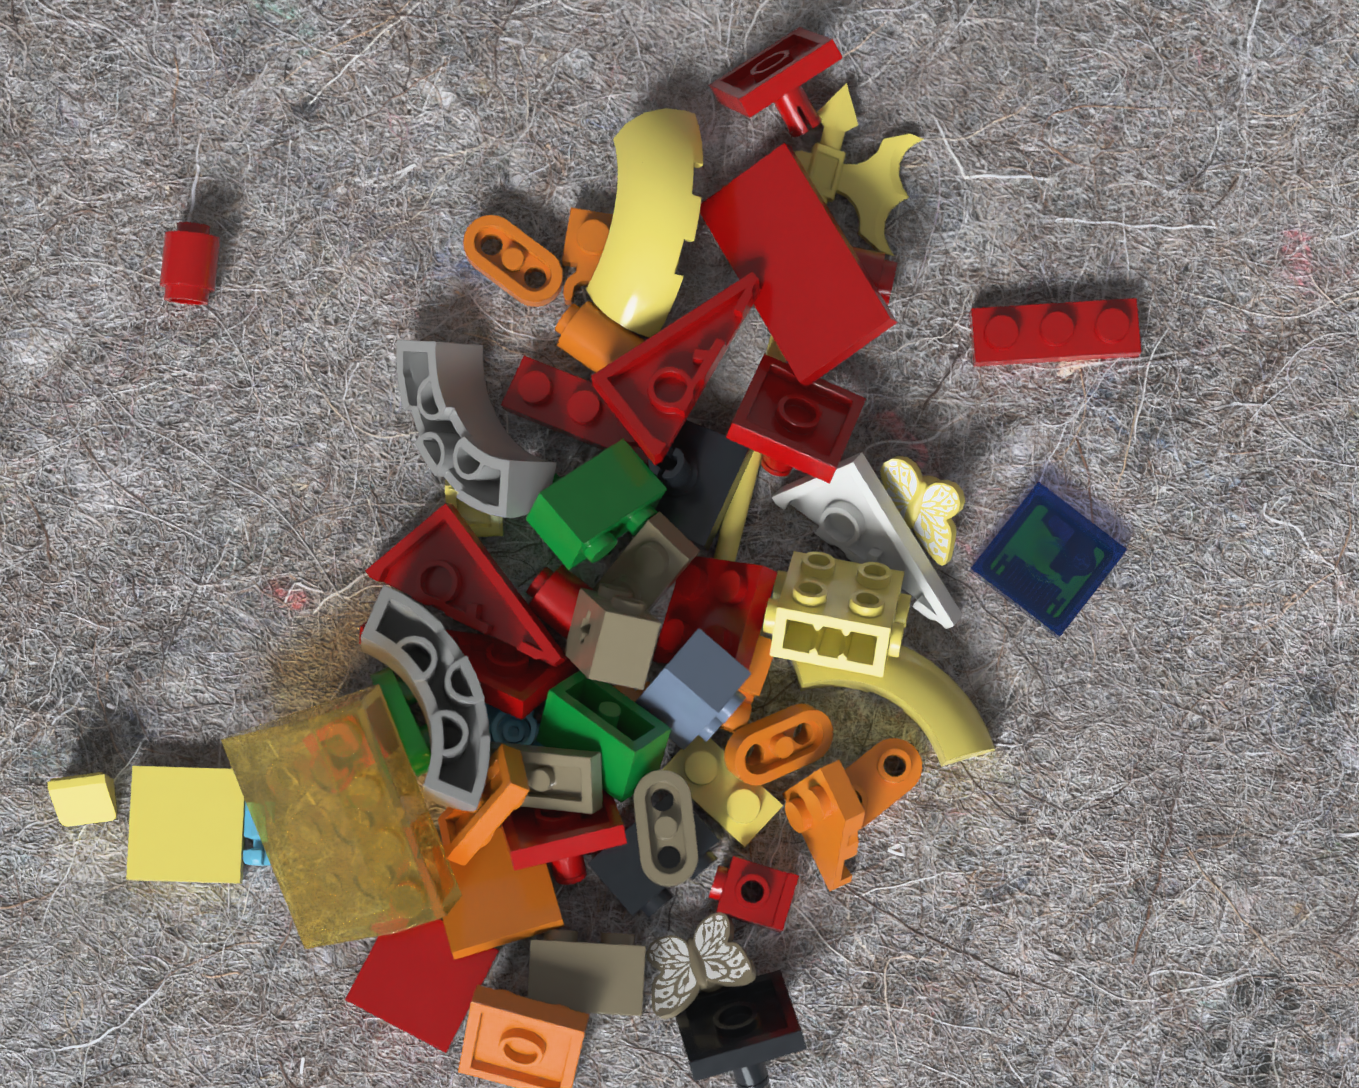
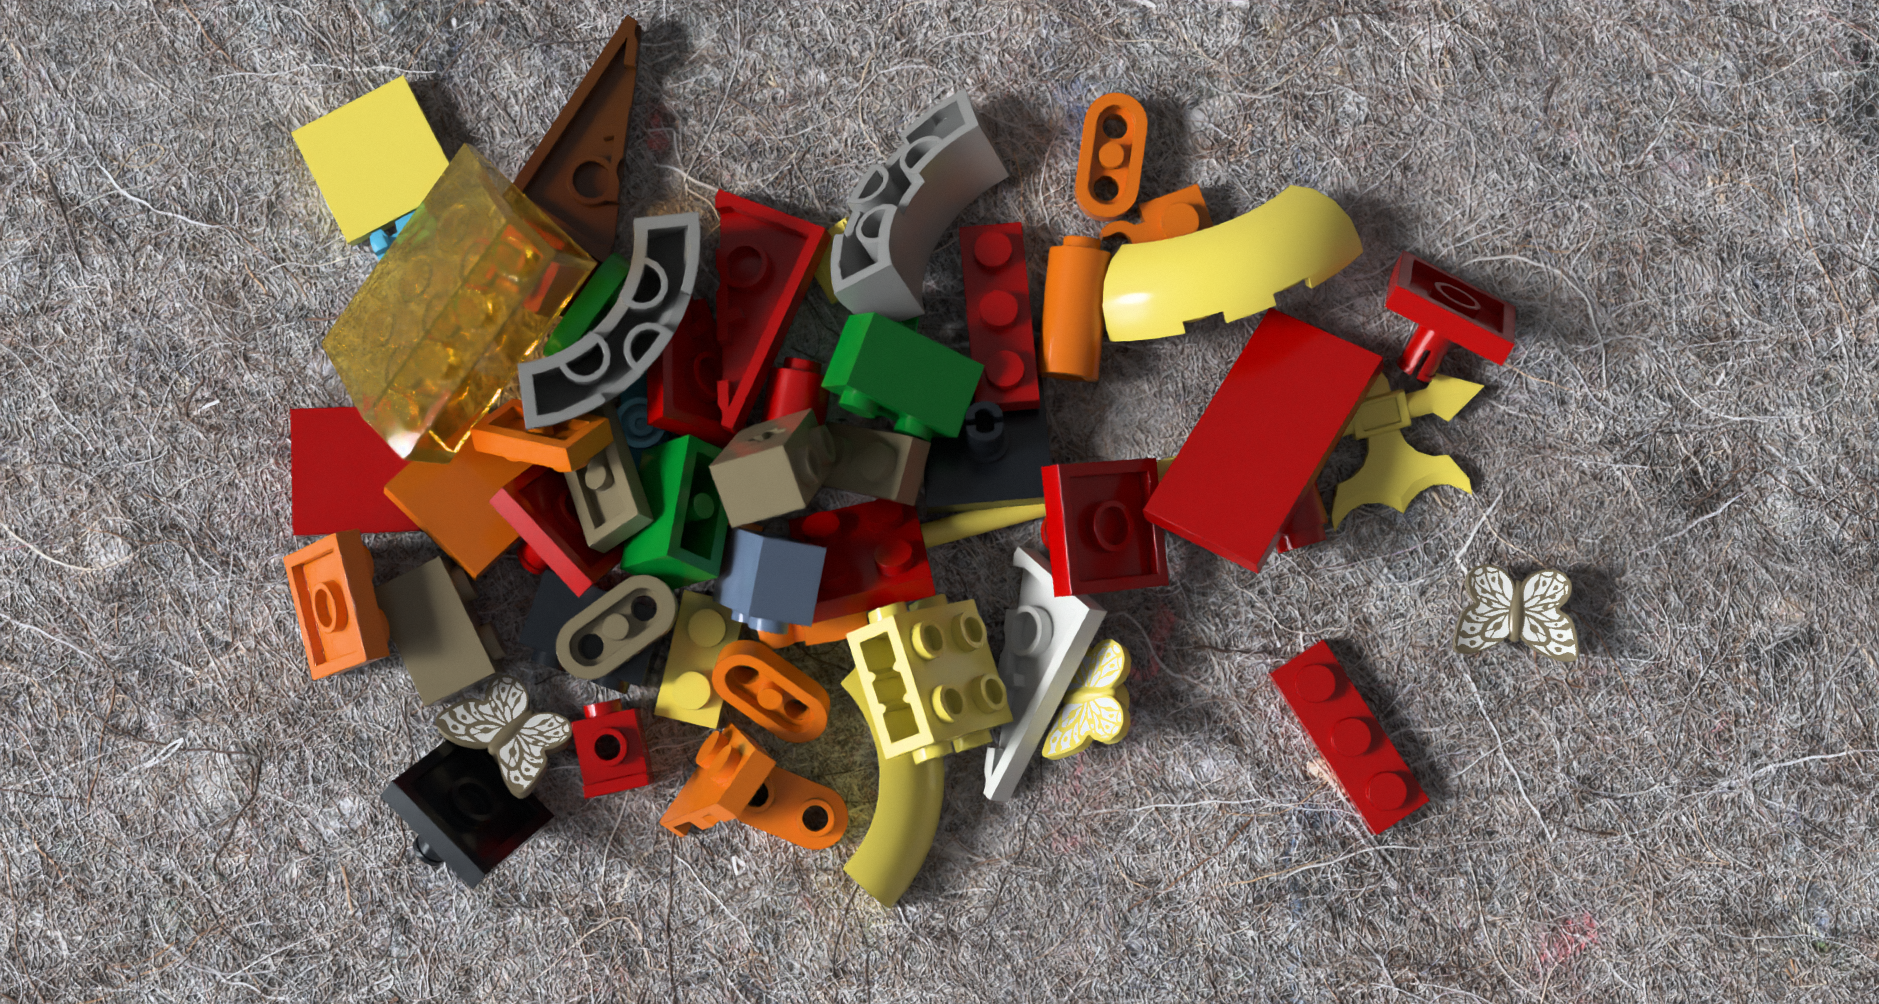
camera: 60 degrees right, 5 degrees up
light yellow slope [47,772,117,827] -> none
red wing [591,271,761,465] -> none
clear blue tile [969,481,1128,639] -> none
none -> reddish brown wing [503,15,643,264]
none -> animal [1452,564,1579,662]

